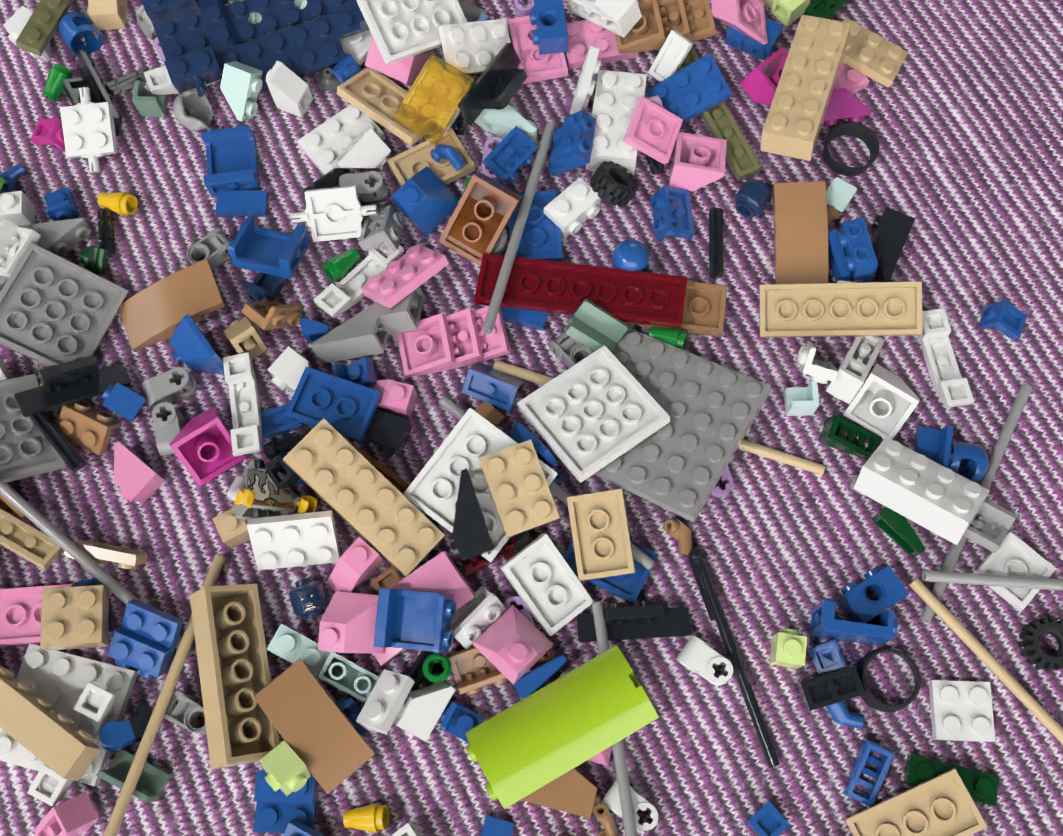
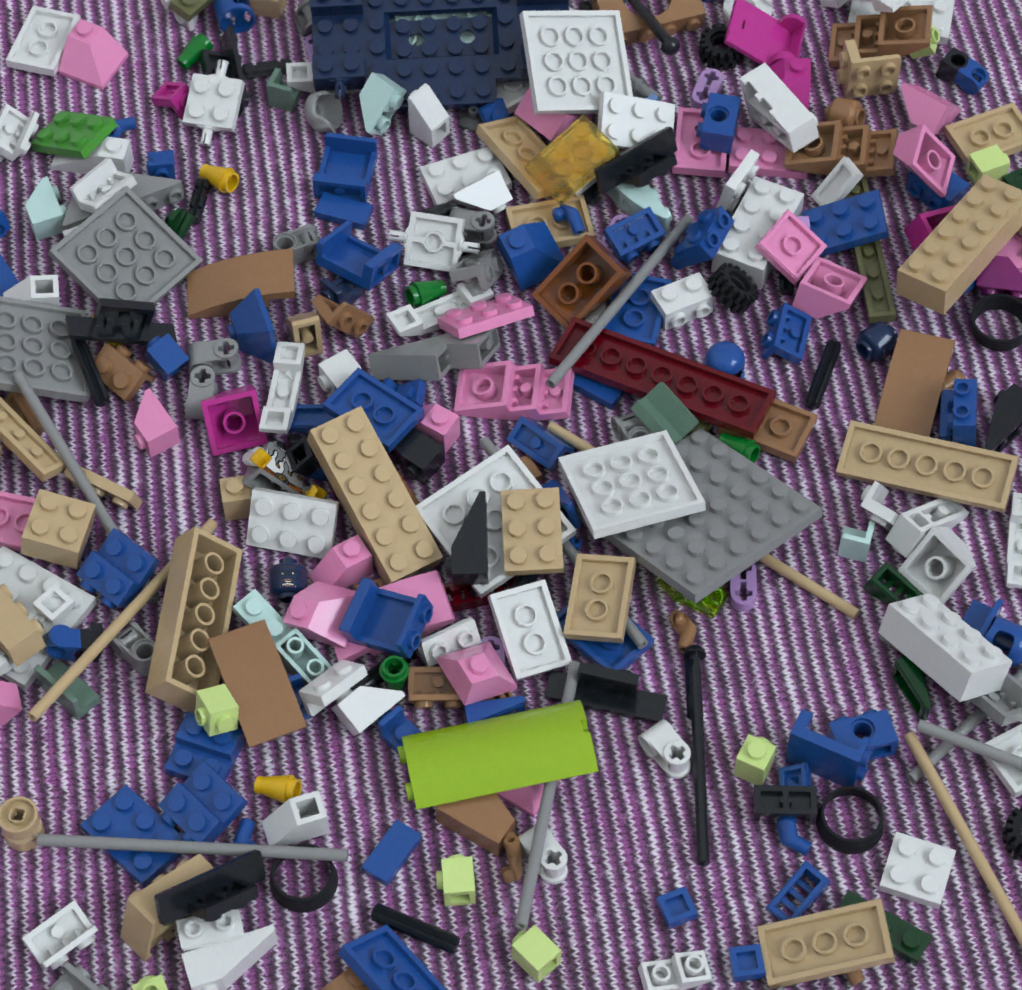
camera: 15 degrees right, 15 degrees down
blue slope [300,317,330,344] -> none
light aqua slope [826,177,857,212] -> none

